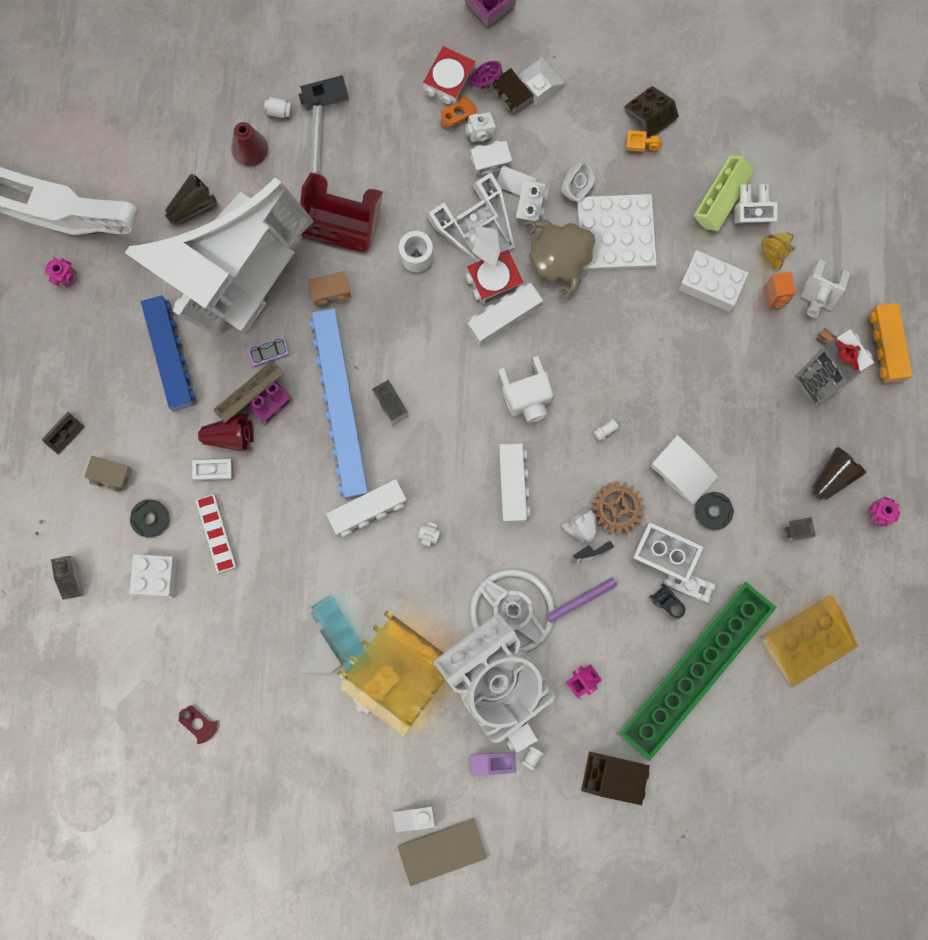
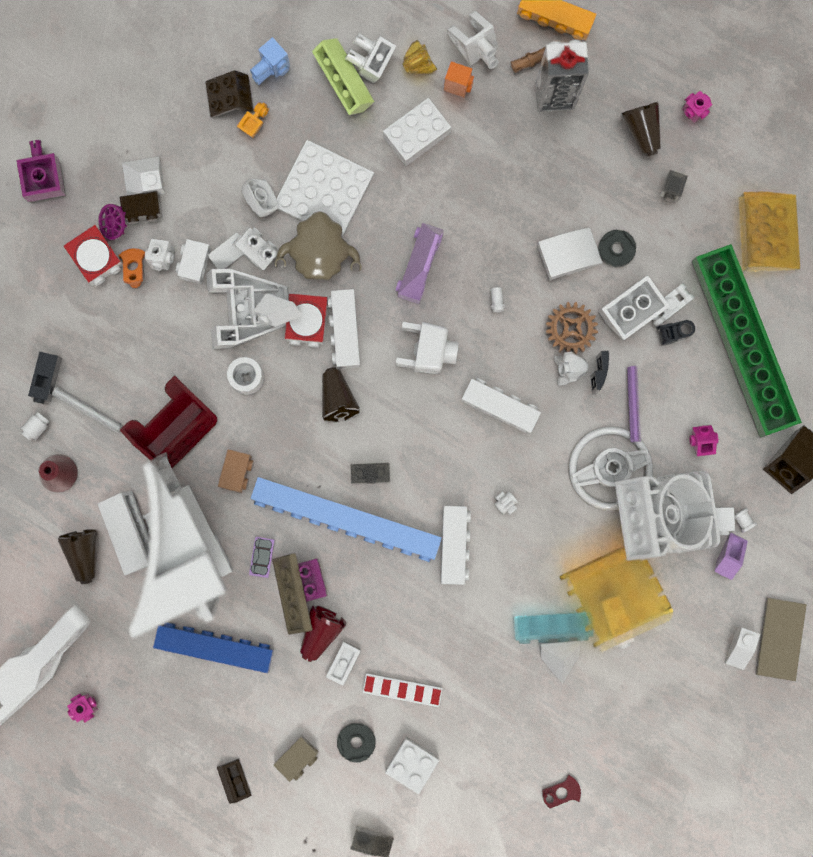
camera: 65 degrees left, 5 degrees up
none -> light blue brick [250,37,290,85]
none -> dark brown cone [322,367,360,423]
none -> lavender wedge [395,222,444,304]

